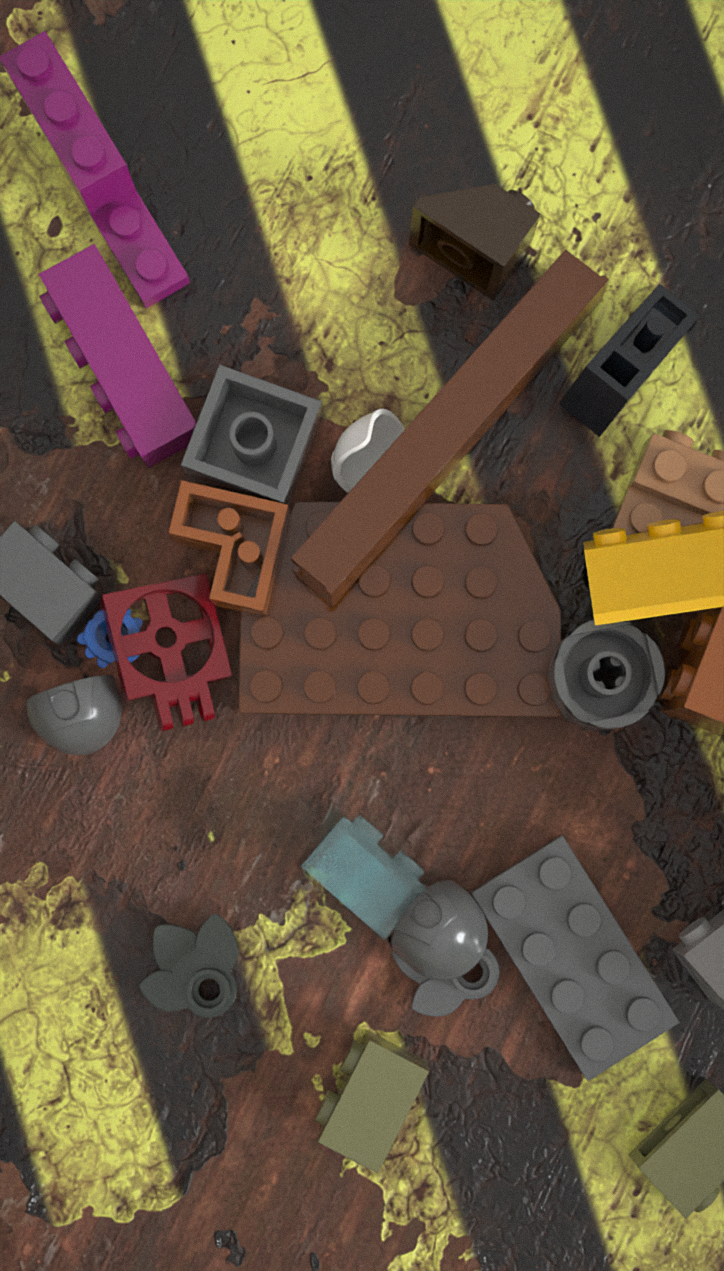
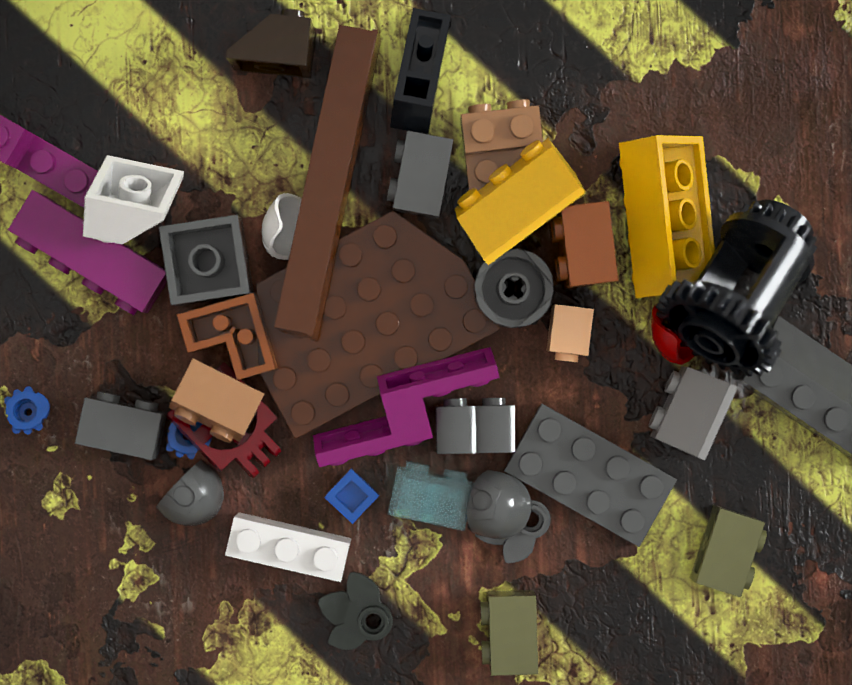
camera: 25 degrees left, 5 degrees up
none -> white slope [83,155,184,244]
none -> medium nougat brick [169,359,264,443]
none -> white brick [225,512,351,582]
none -> magenta bracket [313,347,500,467]
none -> blue plate [324,468,380,524]
none -> dark grey brick [387,131,454,220]
none -> dark grey brick [435,398,516,454]
none -> light nougat brick [546,304,594,363]

